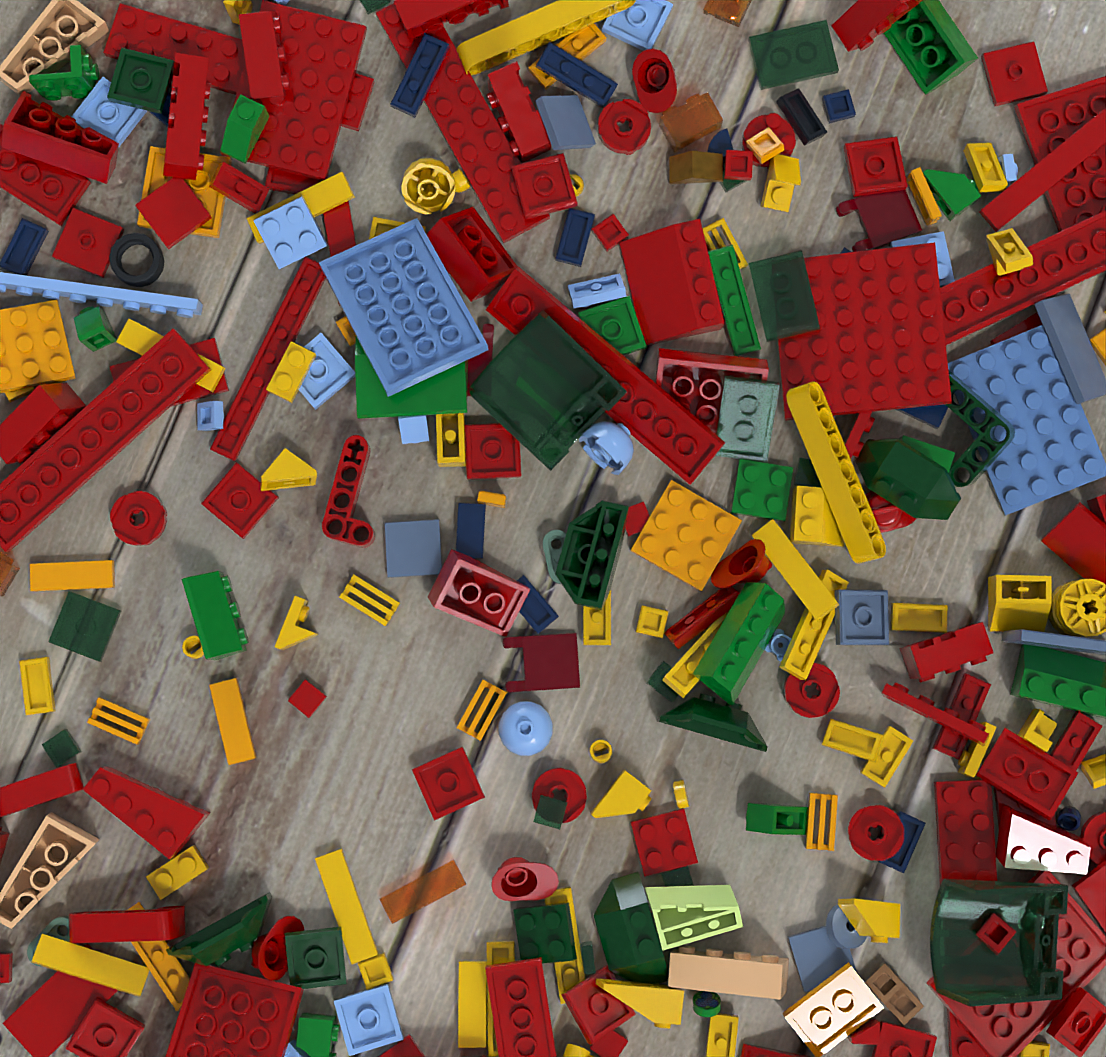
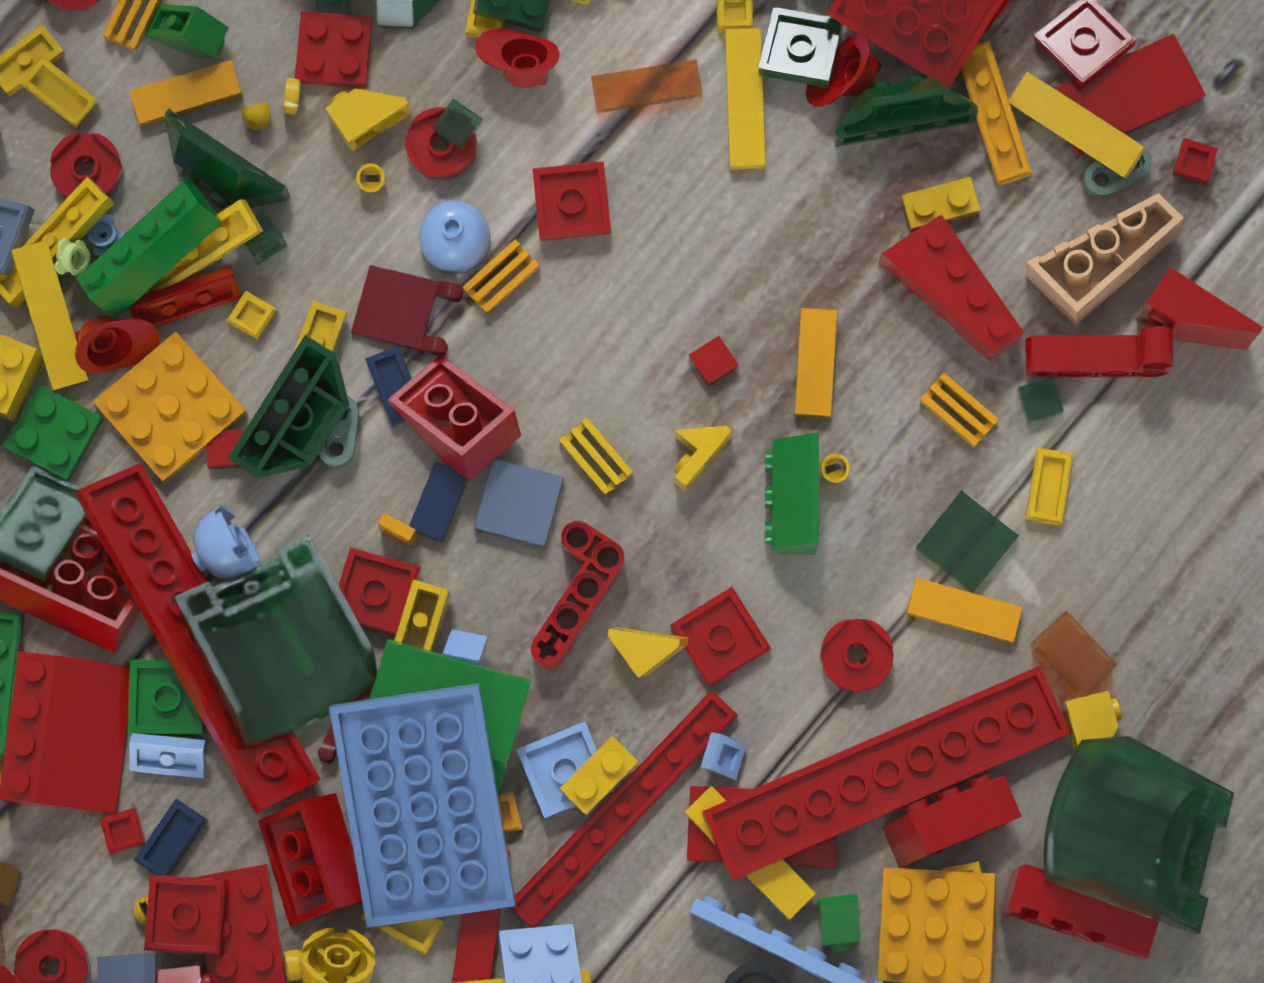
camera: 155 degrees left, 5 degrees down
red beam [69,906,186,943] -> none
none -> yellowish green plate [55,238,90,276]
none -> light orange tile [129,60,243,127]
none -> yellow hinge [241,103,271,131]

